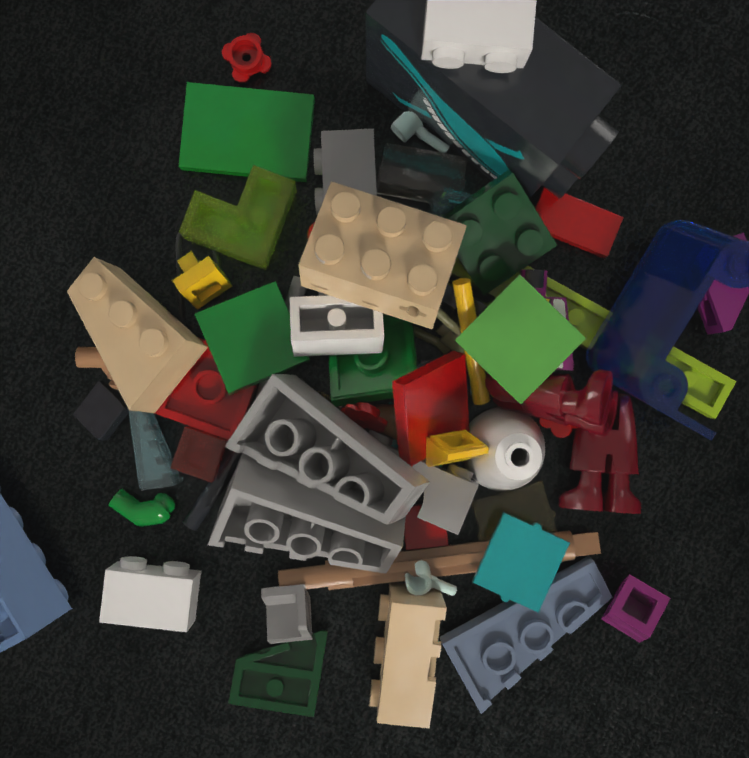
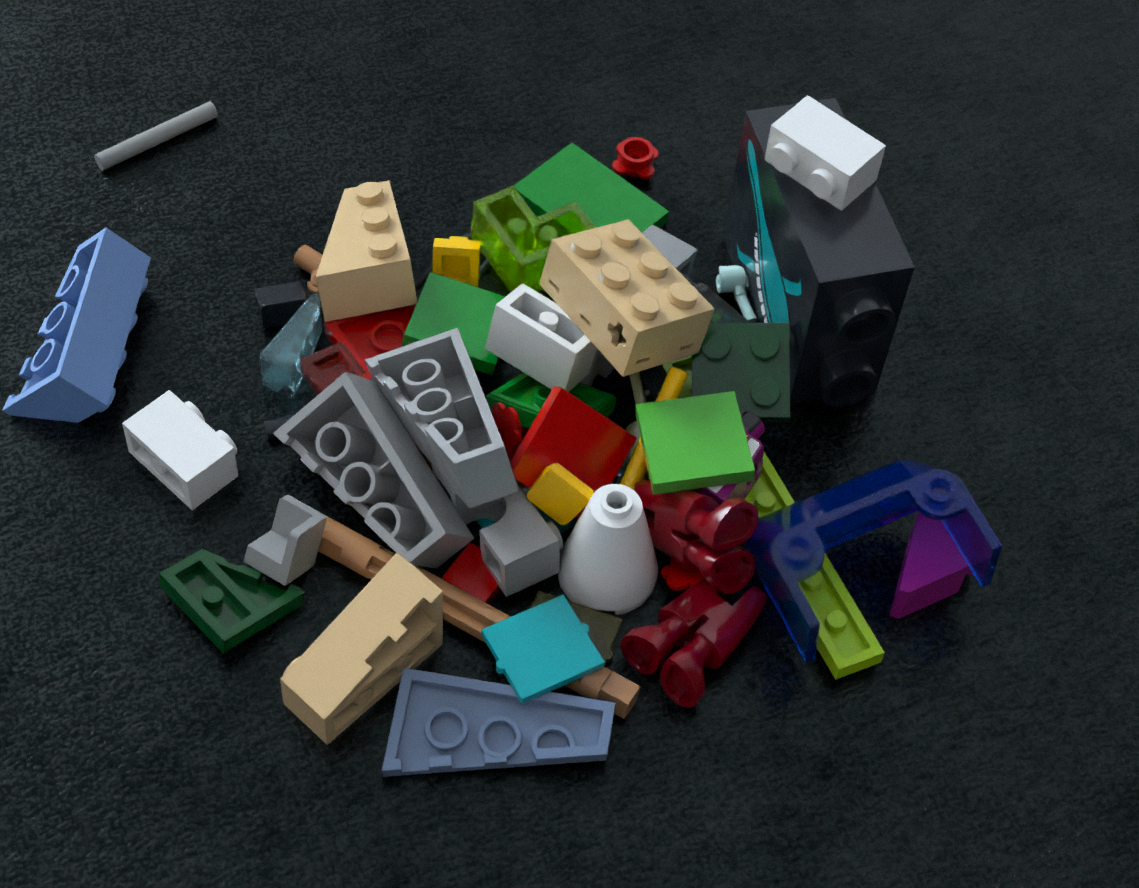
camera: 35 degrees right, 35 degrees down
green arm [109,489,175,527] -> none
light aqua hand [405,560,457,596] -> none
red tile [534,187,624,259] -> none
magenta brick [601,575,670,643] -> none

